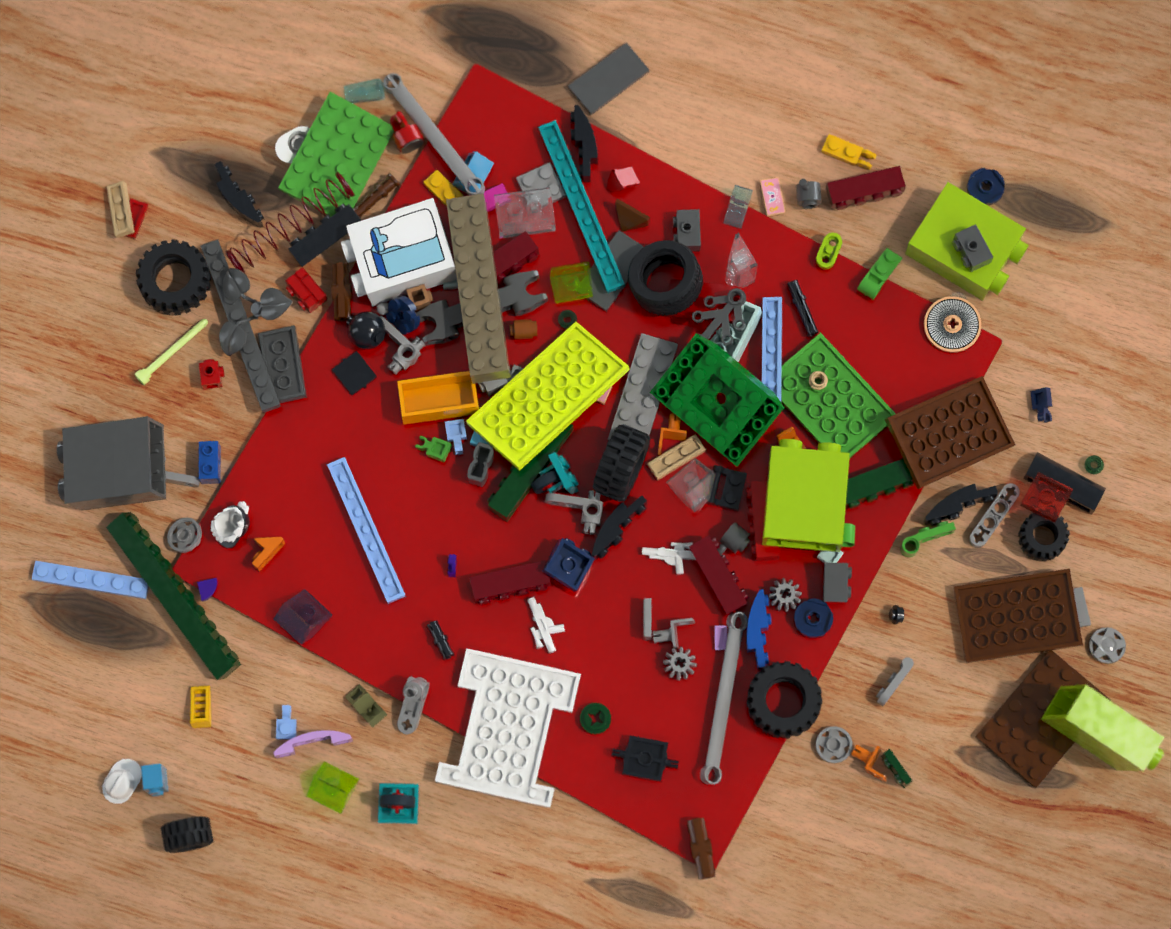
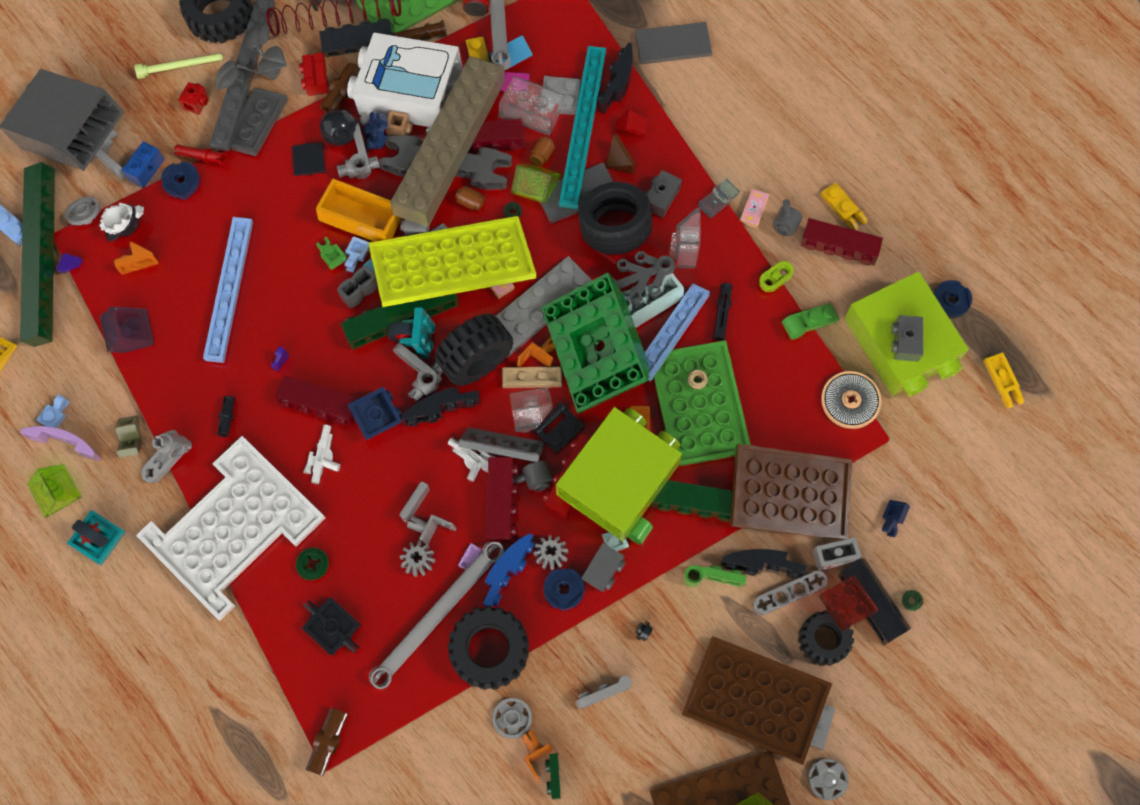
camera: 30 degrees right, 5 degrees down
none -> dark blue plate [161,162,201,200]
none -> red pin [174,144,227,164]
none -> dark grey tile [458,427,545,462]
none -> dark orange brick [530,137,555,166]
none -> light grey brick [812,537,862,571]
none -> yellow hinge [983,352,1024,409]

